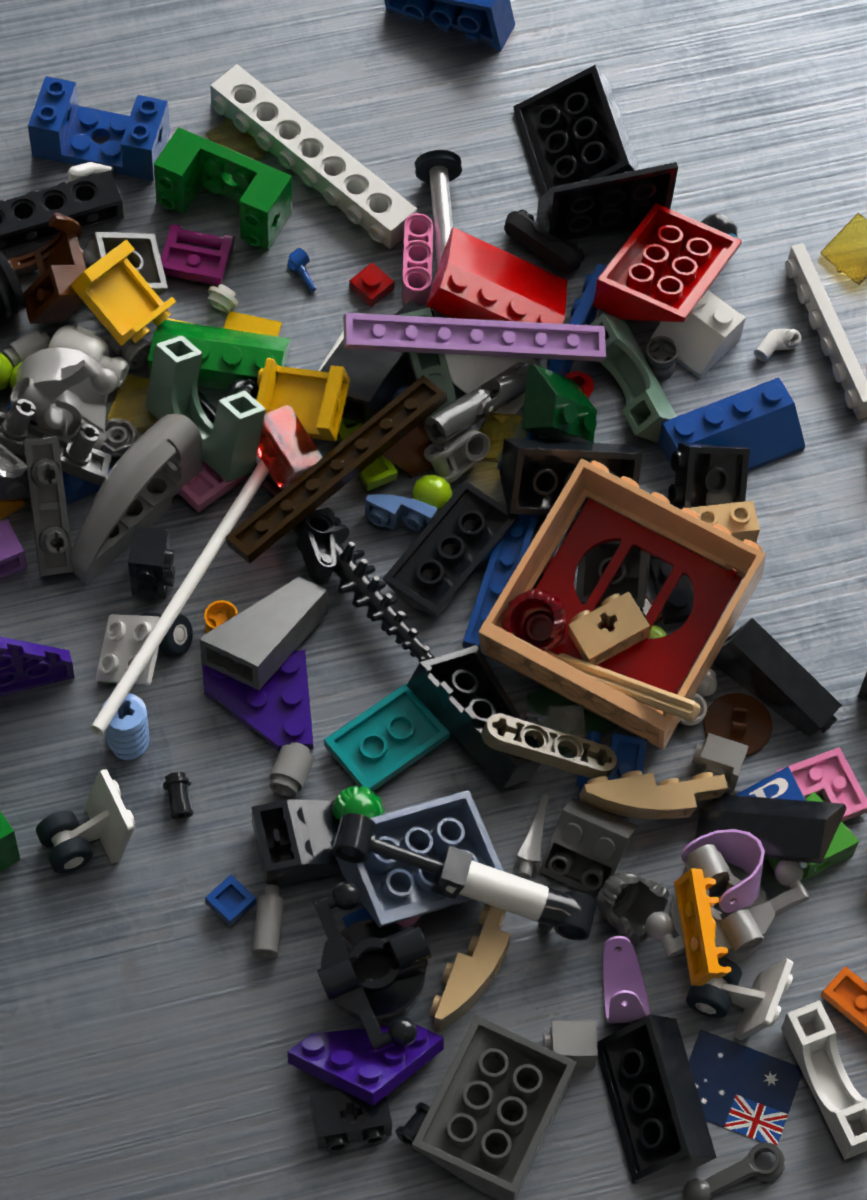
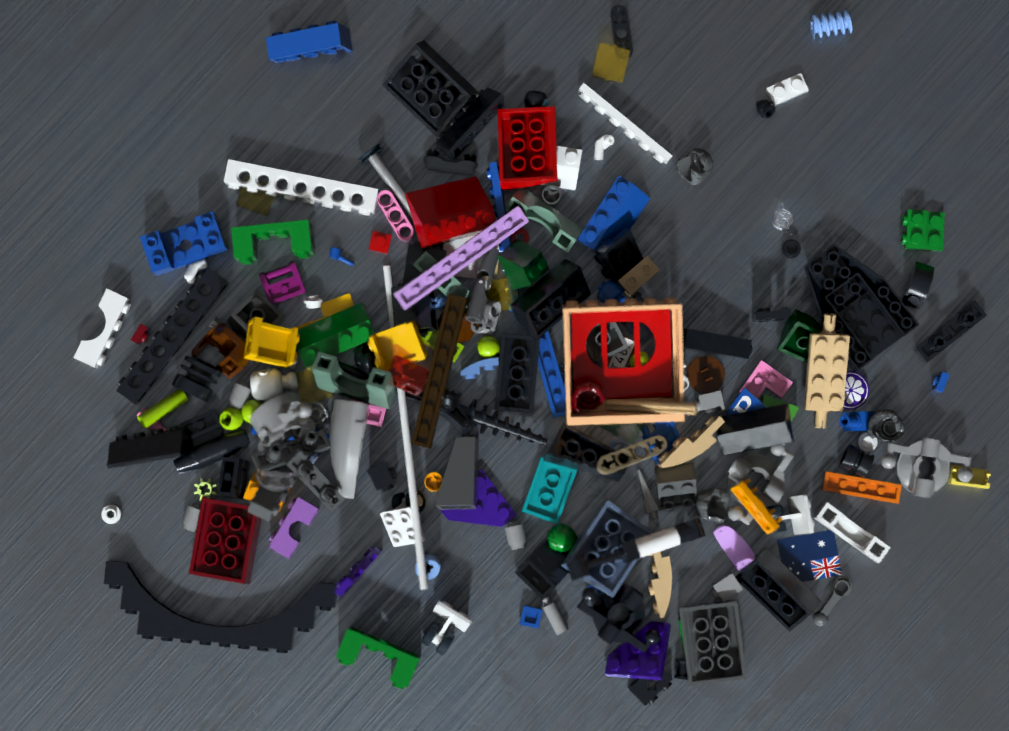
camera: 25 degrees left, 25 degrees up
black pin [163,772,194,820] -> none
tan brick [568,592,650,665] -> none
lavender piece [681,829,765,913] -> none

